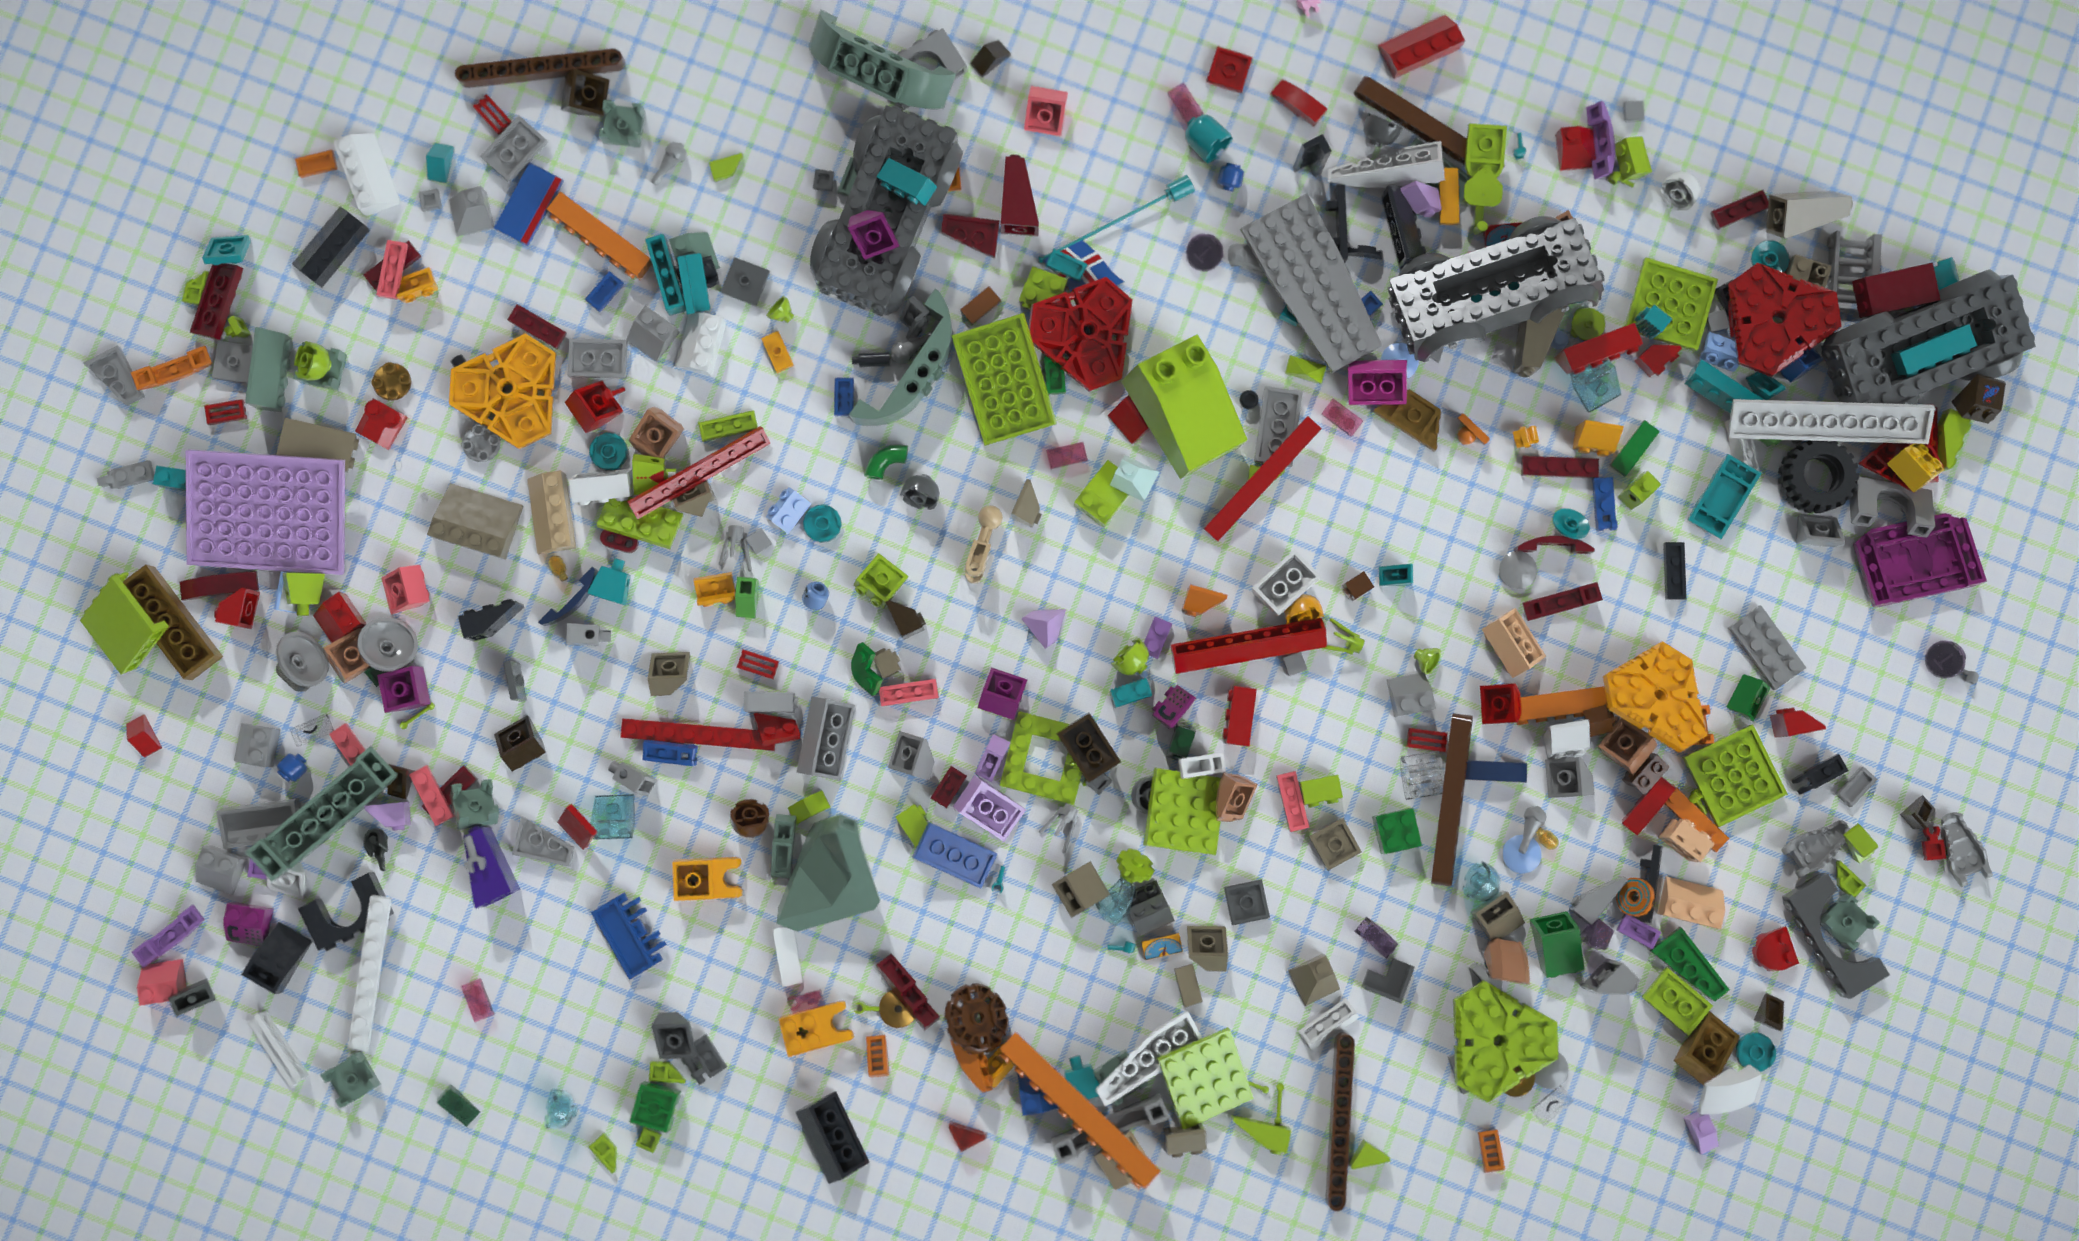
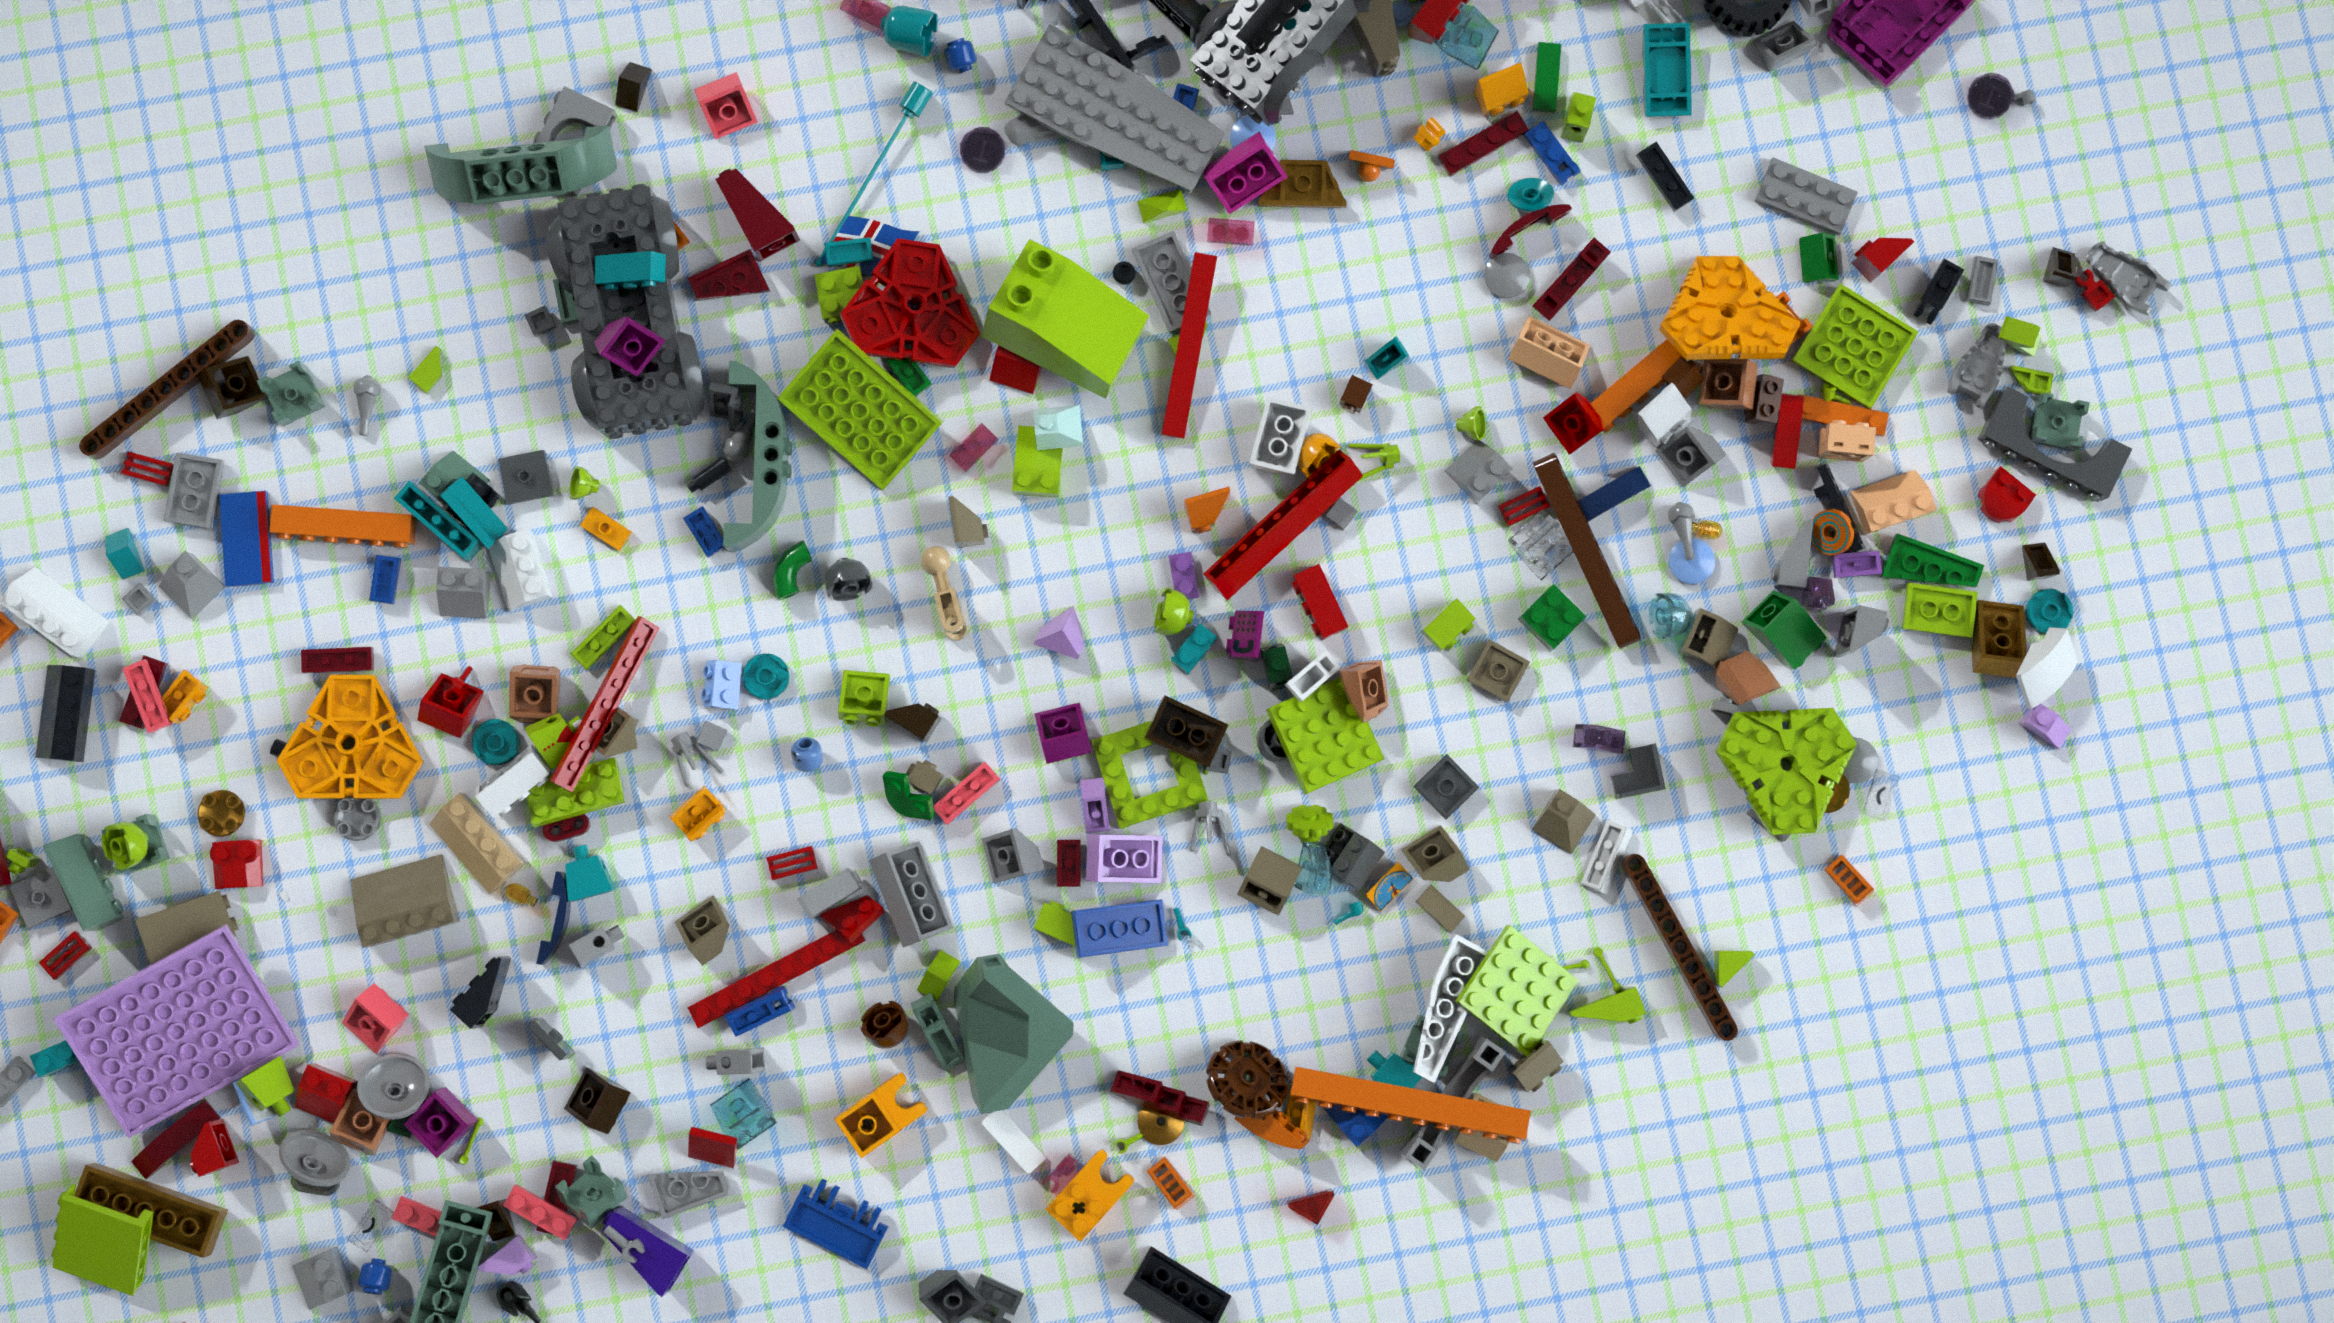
camera: 35 degrees left, 0 degrees up
light grey plate [568,338,628,379] -> none
bright green slope [735,577,759,619] -> none
dark orange tile [960,286,1001,325] -> none
coral plate [1276,771,1309,832] -> none

